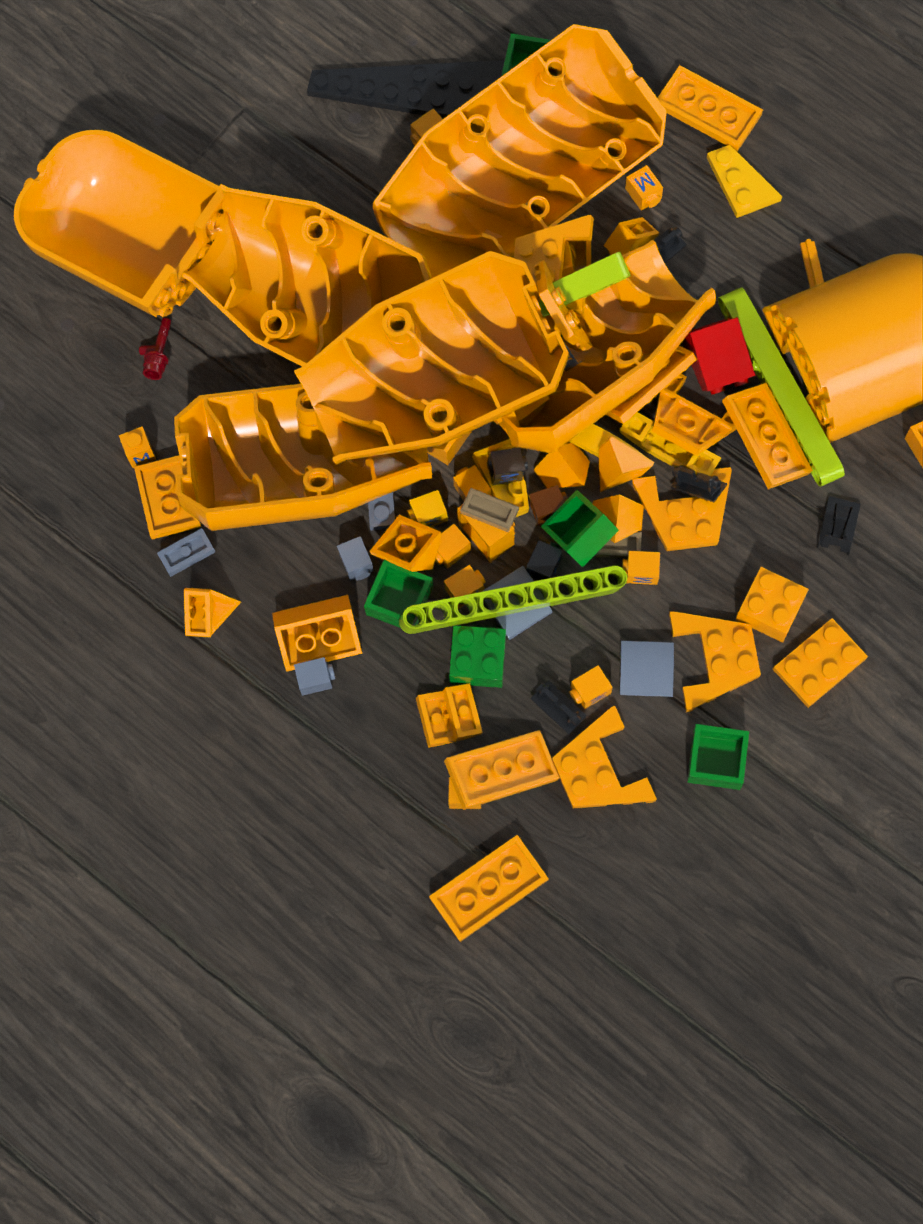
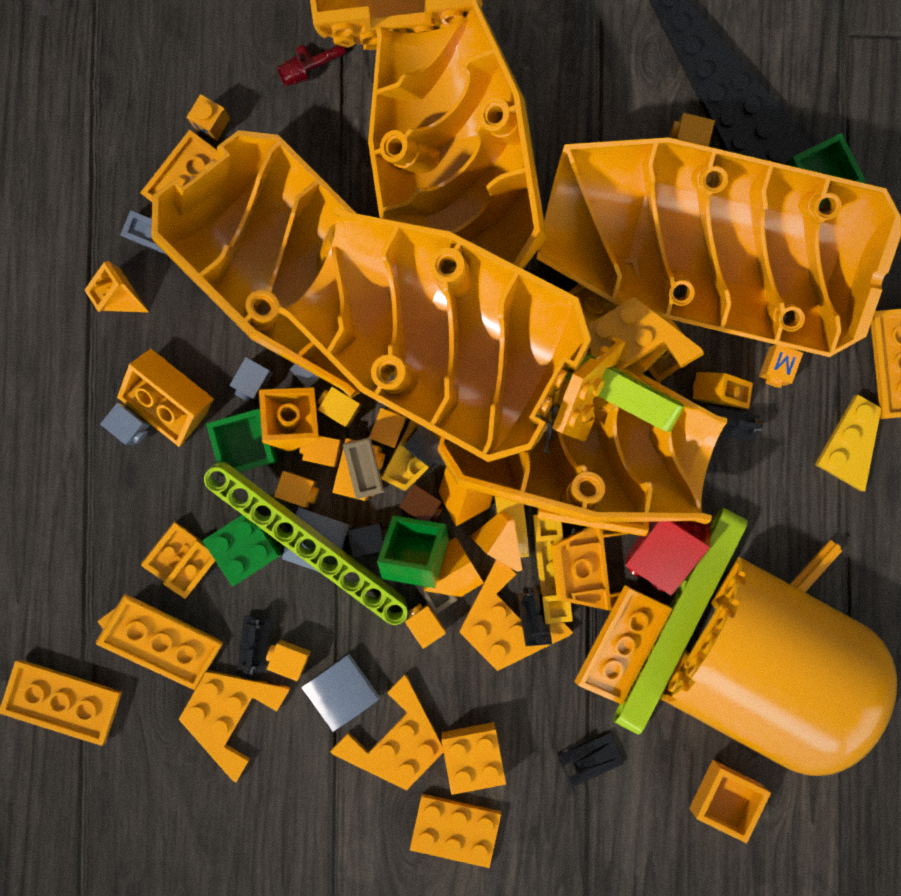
camera: 45 degrees right, 15 degrees up
green piece [687,724,749,790] -> none

